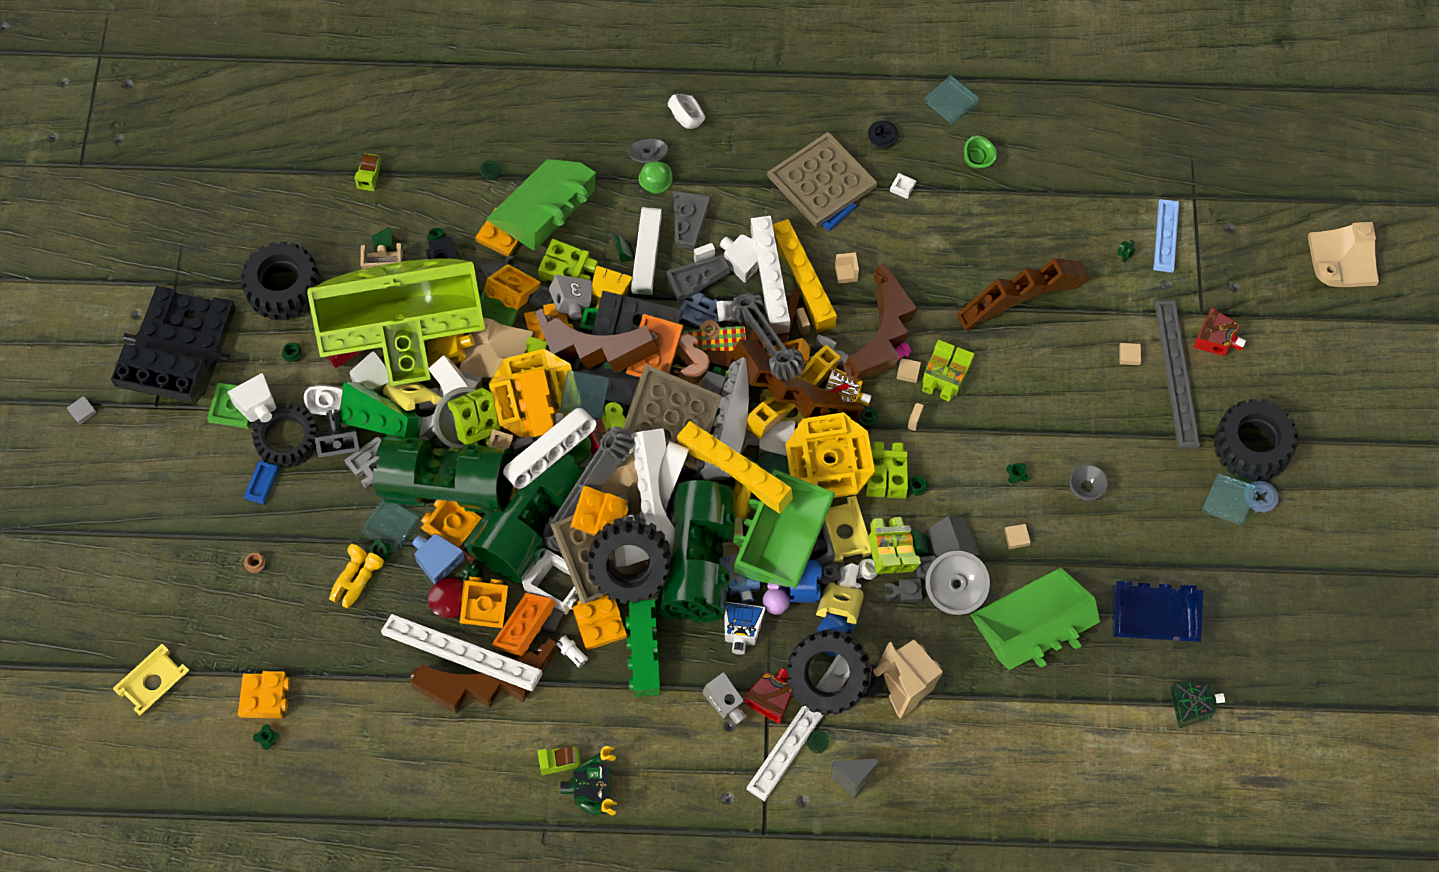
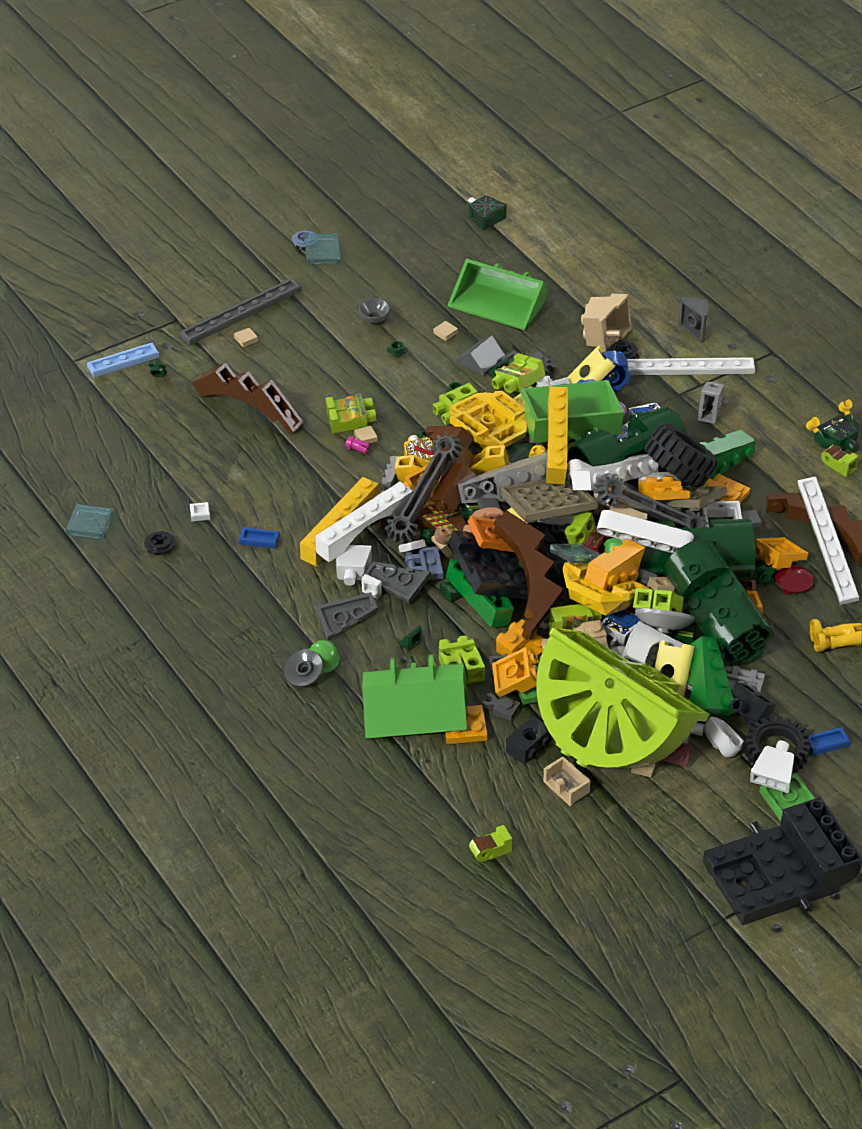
camera: 125 degrees left, 20 degrees down
black tyre [241,241,321,321] -> none
dark green plate [282,343,302,362] -> none
clear light blue tile [360,499,419,553] -> none
dark green plate [369,539,393,563] -> none
dark green slope [372,227,394,253] -> none
medium blue torso [412,534,465,584] -> none
dark green plate [427,228,447,241] -> none
clear green tile [481,160,501,180] -> none
orange plate [492,593,557,656] -> none
light grey torso [549,274,592,321] -> none
white pin [557,635,588,668] -> none
yellow torso [591,266,632,308] -> none
white beam [631,207,662,295] -> none
white piece [668,94,705,129] -> none
torso [744,668,792,724] -> none
dark tan plate [767,132,877,228] -> none
black tyre [786,629,872,715] -> none
clear green tile [807,730,829,754] -> none
tan panel [835,252,859,283] -> none
reddish brown arch [843,263,917,383] -> none
tan tile [908,403,924,431] -> none
light grey dish [925,551,990,615] -> none
bright green helmet [964,136,997,169] -> none
clear blue windscreen [1112,581,1203,642] -> none
torso [1193,308,1246,356] -> none
black tyre [1214,399,1298,481] -> none
tan slope [1308,222,1379,287] -> none

